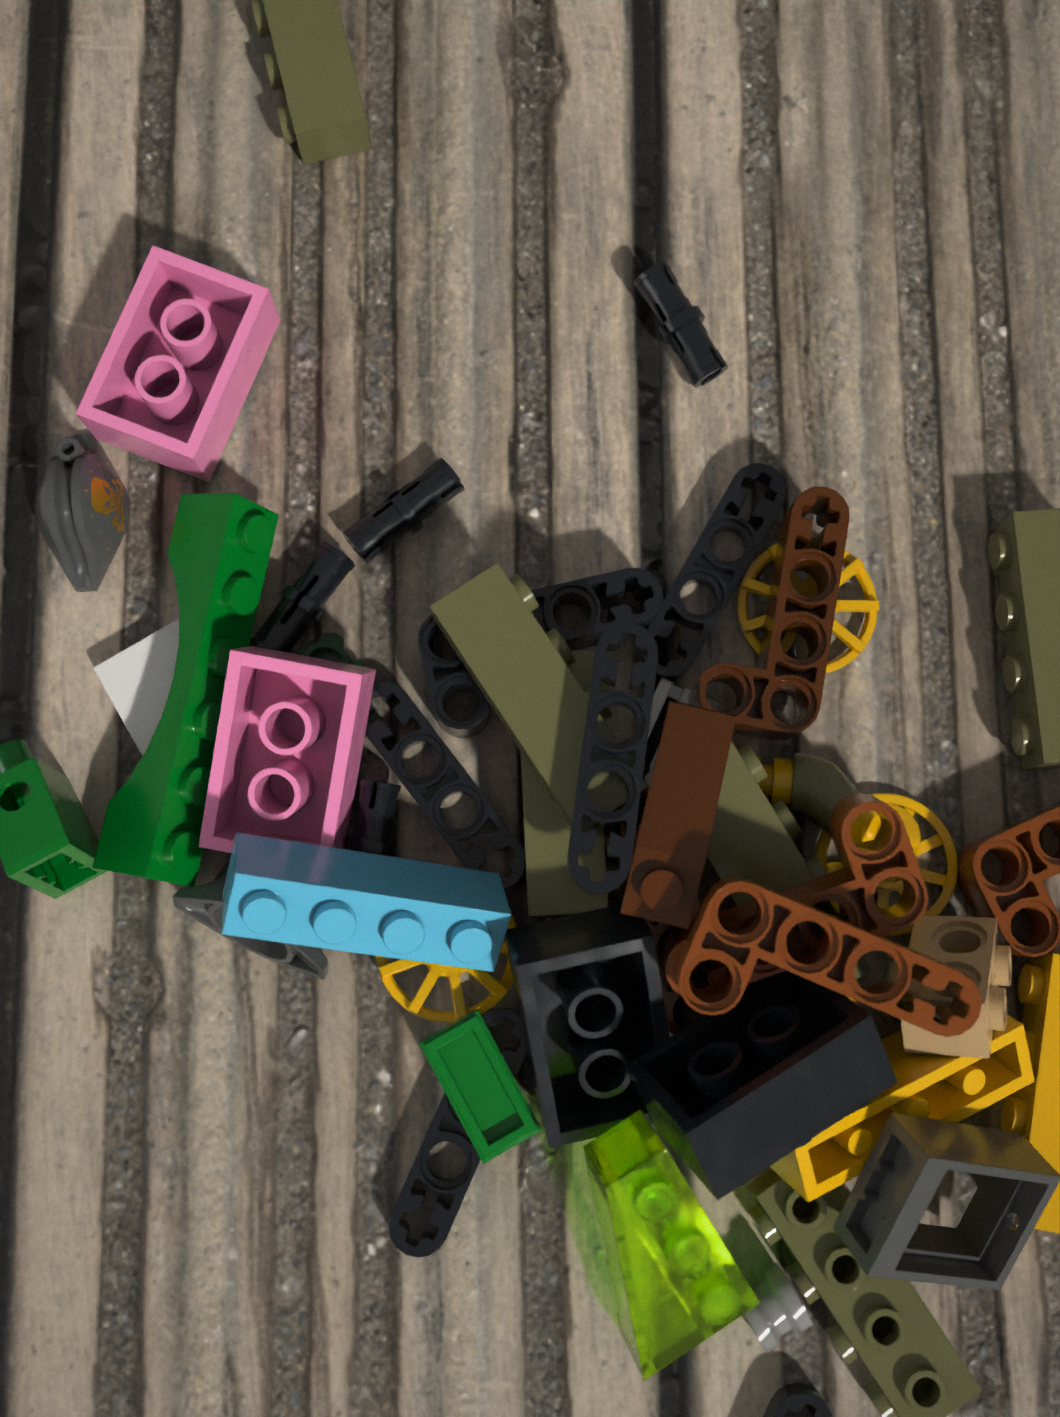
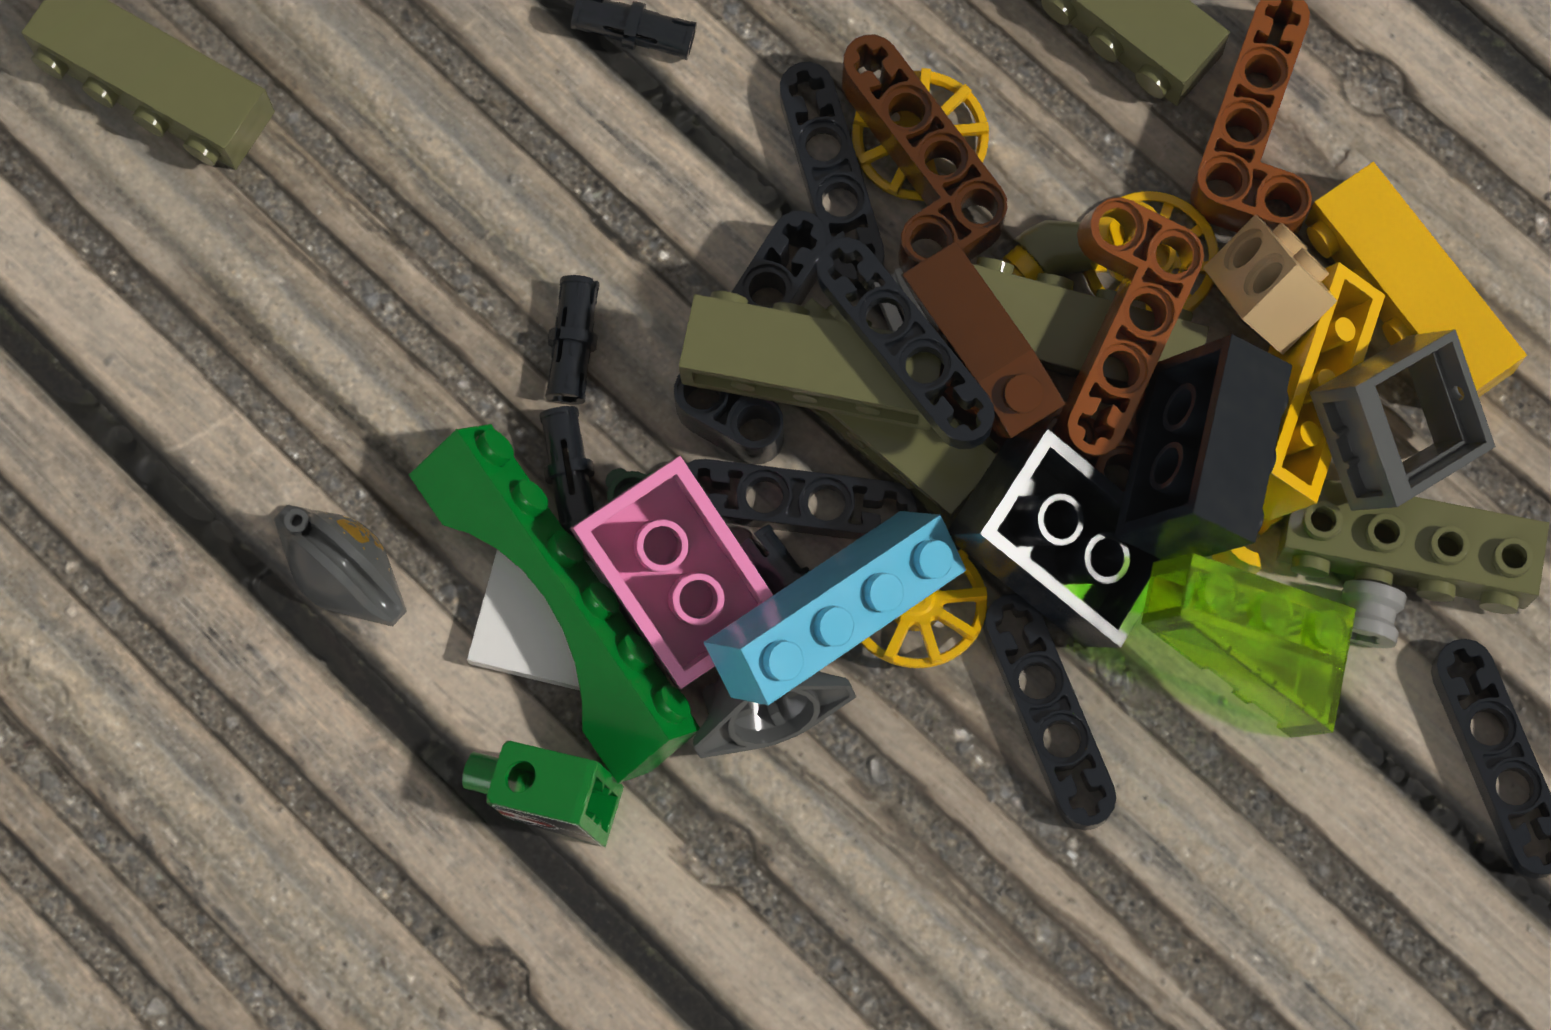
camera: 40 degrees left, 5 degrees down
bright pink brick [75,245,281,482] -> none
green tile [419,1009,542,1164] -> none
dark orange beam [676,876,982,1037] -> none

